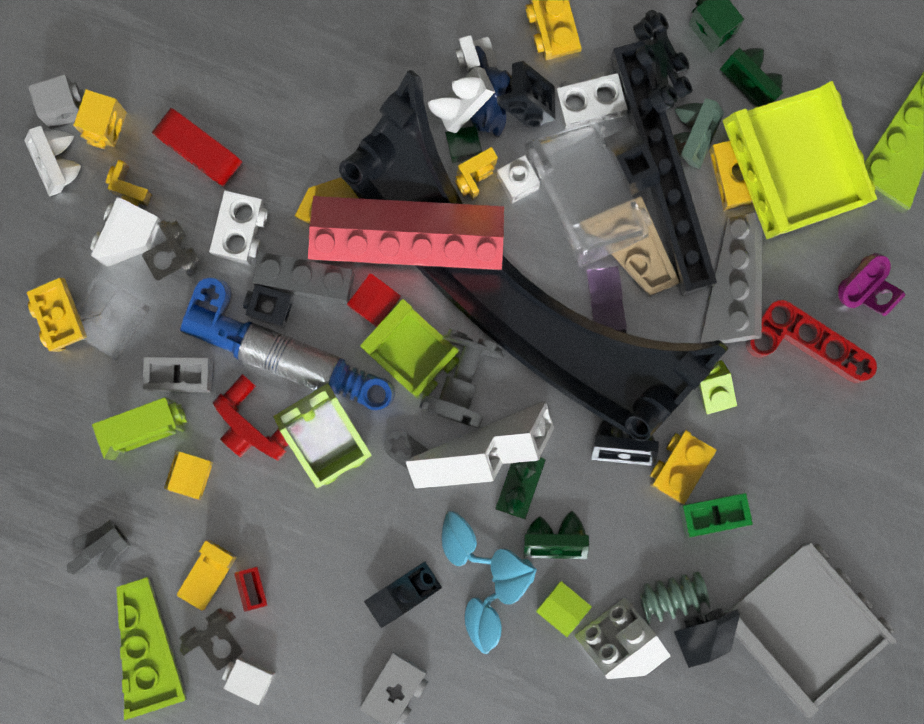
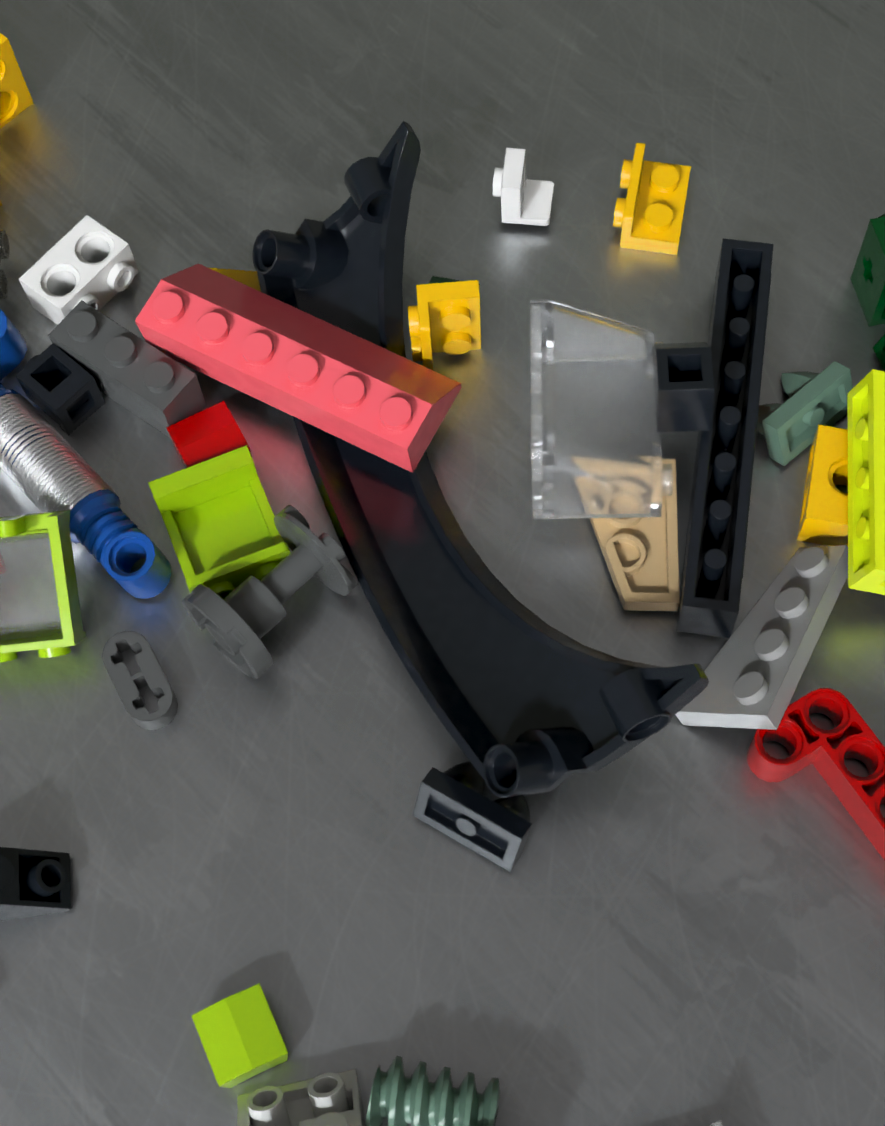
camera: 30 degrees right, 20 degrees down
red beam [151,108,243,187] -> none
white slope [406,401,554,488] -> none
white tile [428,66,495,133] -> none
medium azure plant [442,511,537,654] -> none
dark blue animal [470,45,512,137] -> none
dark green tile [495,457,546,520] -> none
white brick [496,155,540,204] -> none
black bracket [497,60,555,127] -> none
dark green tile [524,511,589,559] -> none
white brick [555,71,627,131] -> none
clear purple slope [587,266,627,333] -> none
black plant [633,10,693,113] -> none
yellow bracket [650,430,717,505] -> none
green brick [679,493,753,538] -> none
bracket [699,360,737,415] -> none

